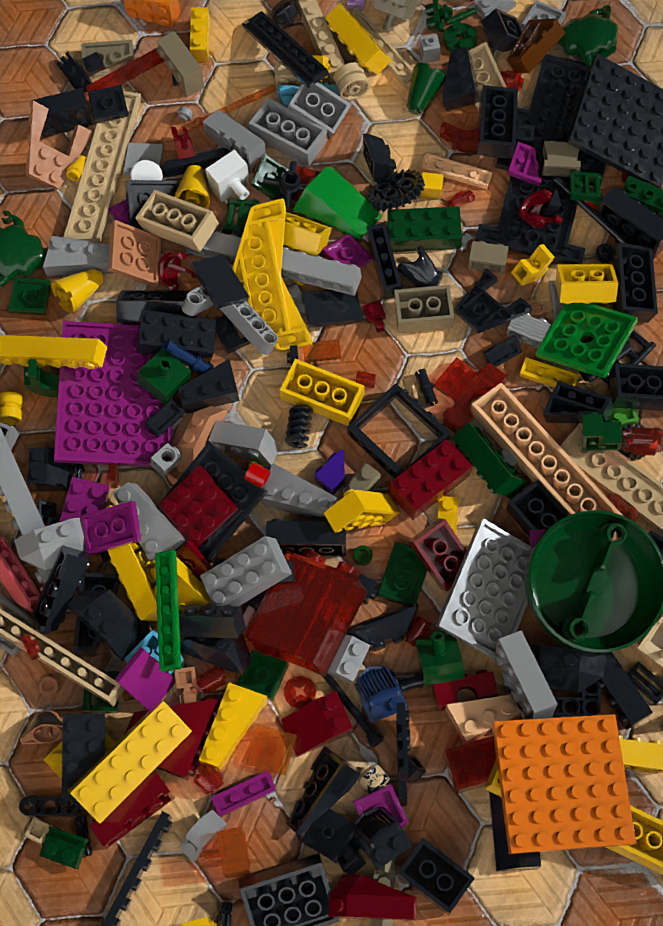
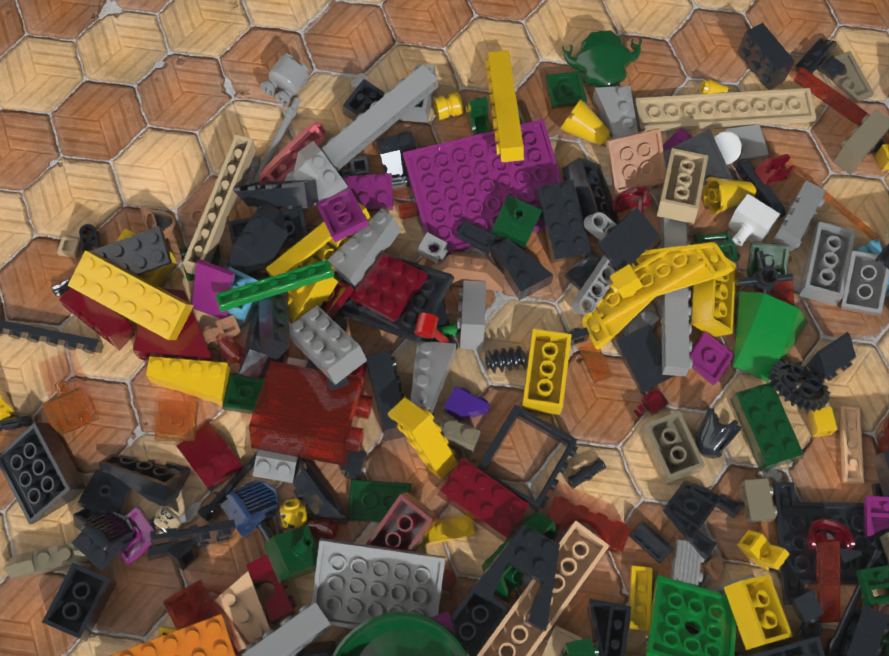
camera: 70 degrees right, 0 degrees up
clear red plate [21,634,41,661] -> none
nougat wing [26,101,93,190] -> none
dark green plate [39,826,89,869] -> none
black tile [88,85,129,124] -> none
dark blue pin [162,339,214,375] -> none
light grey plate [176,106,193,122] -> none
light grey brick [180,810,227,862] -> none
clear red head [193,764,224,795] -> none
magenta plate [211,771,277,817] -> none
clear red gear [284,676,316,708] -> none
dark red wedge [328,875,417,920] -> none
dark green tile [353,545,373,566] -> none
clear red tile [356,371,376,388] -> none
black brick [367,223,402,300] -> none
clear red plate [434,357,478,402] -> none
clear red arm [448,190,475,207] -> none
none -> yellow head [279,499,308,531]
none -> black wing [470,524,560,632]
none -> yellow brick [609,264,643,299]
none -> black brick [788,588,824,623]
none -> clear red tile [816,539,841,623]

